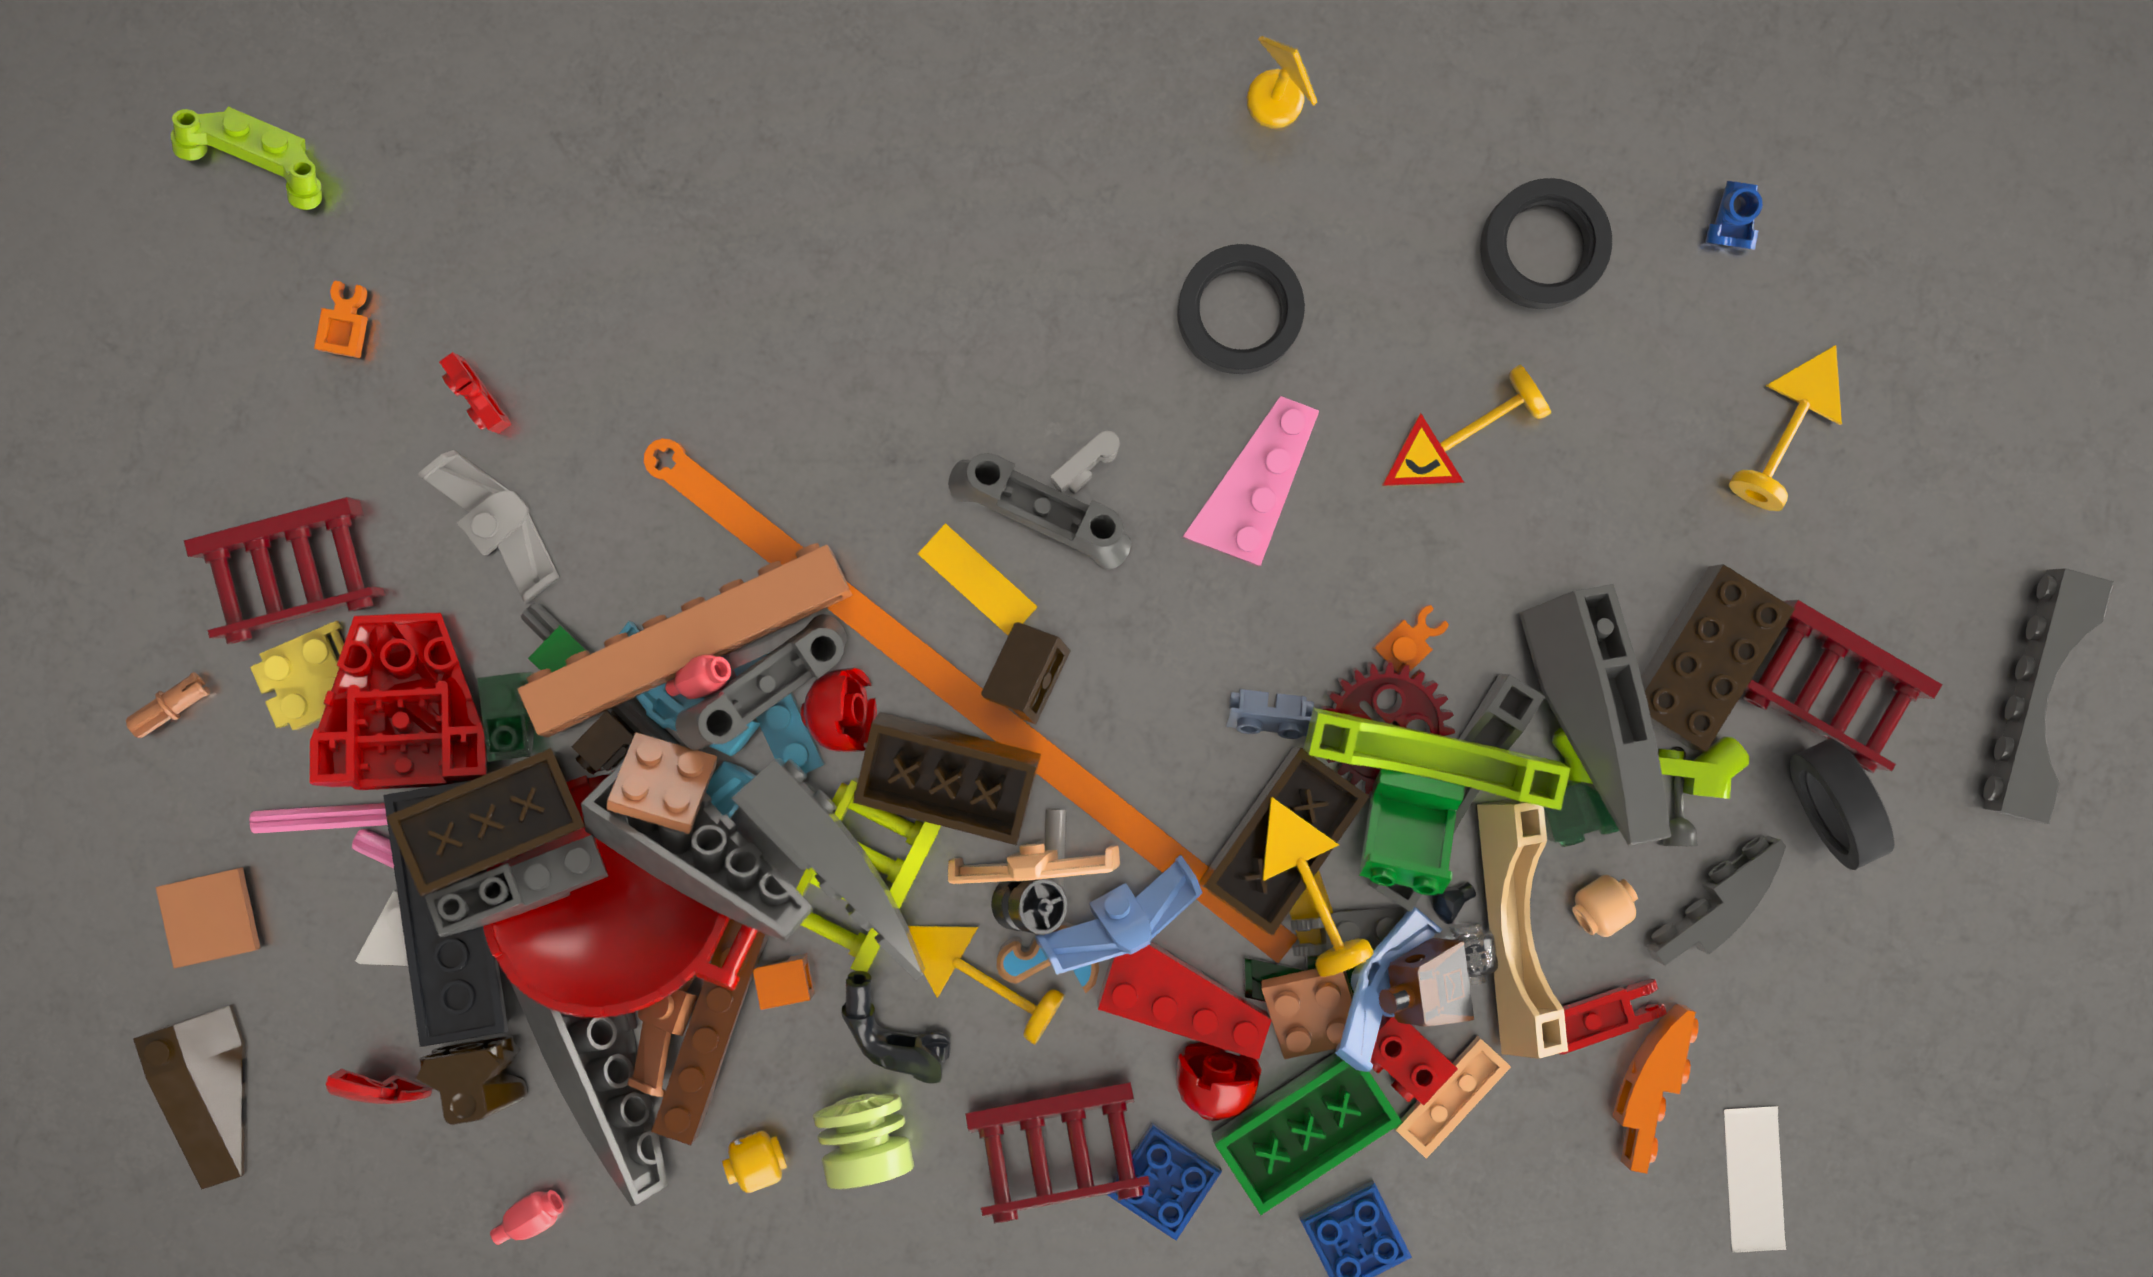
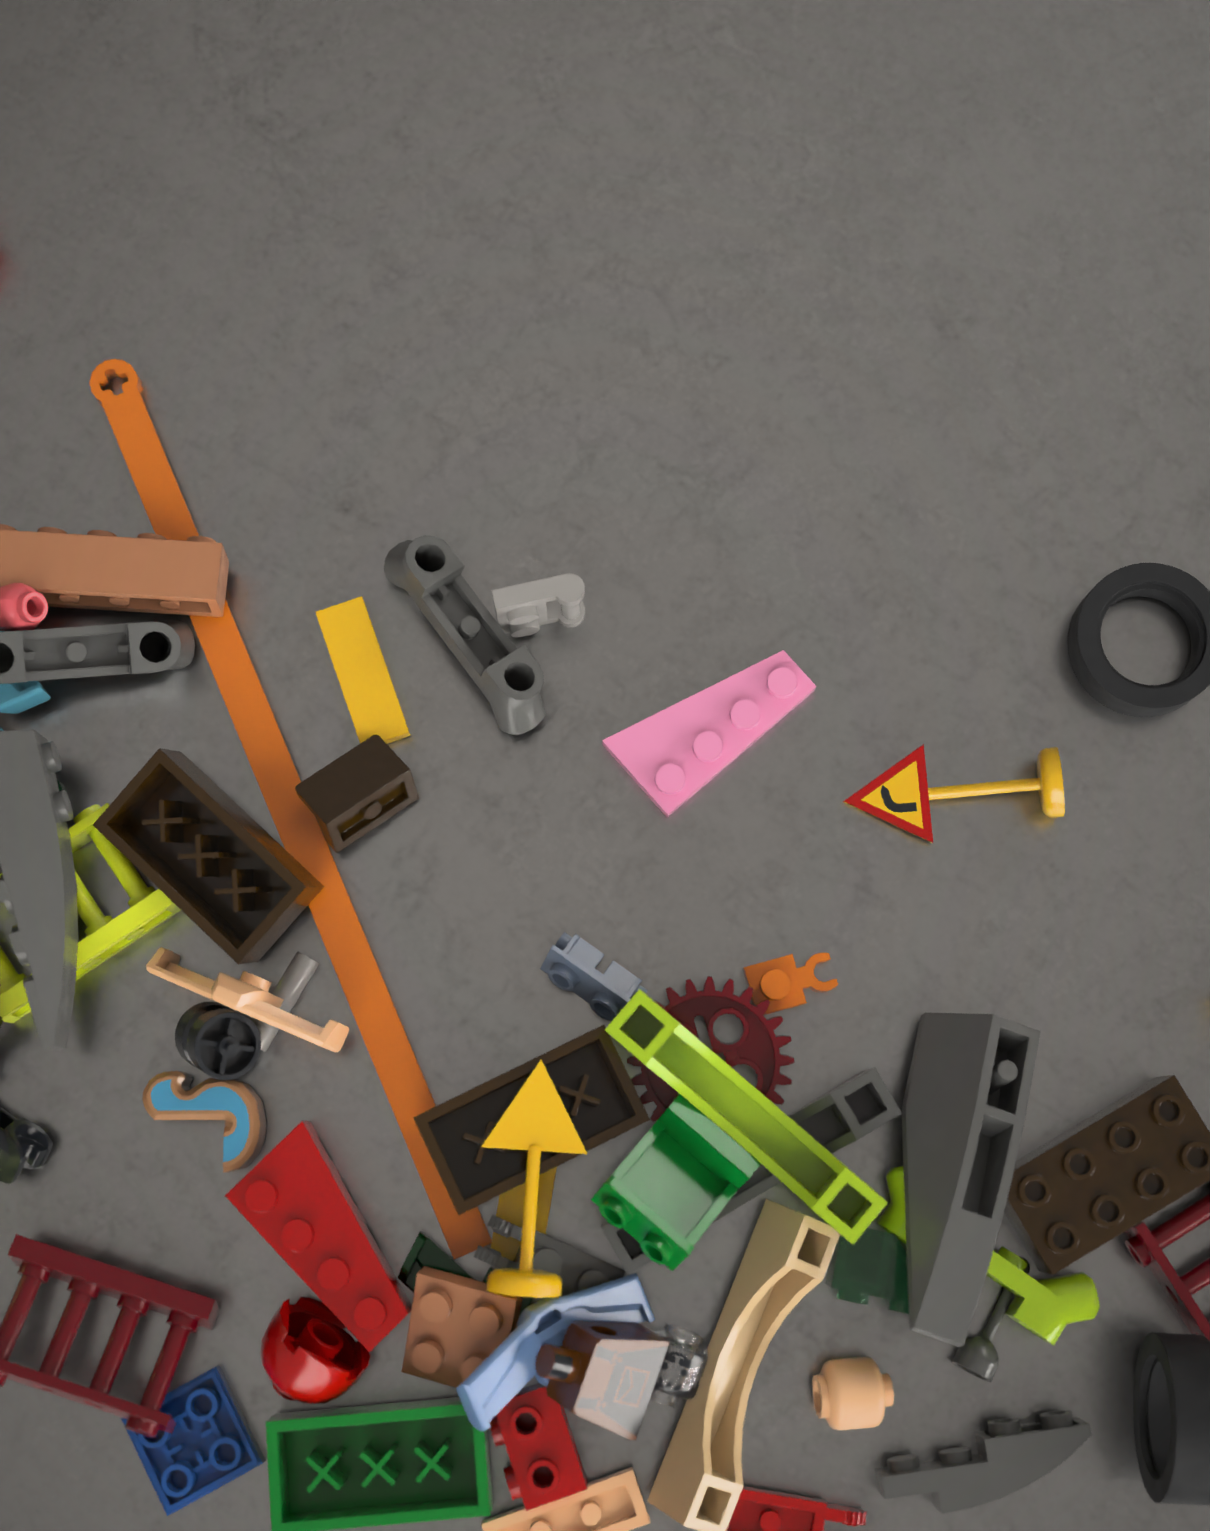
camera: 30 degrees right, 10 degrees down
medium azure plate [733,653,825,774] -> none
red cylinder [801,668,877,753] -> none
yellow piece [908,926,1065,1045] -> none
medium blue plate [1035,855,1203,974] -> none
black tyre [1177,244,1305,374] -> none
yellow piece [1246,36,1317,128] -> none
black rock [1428,882,1476,924] -> none

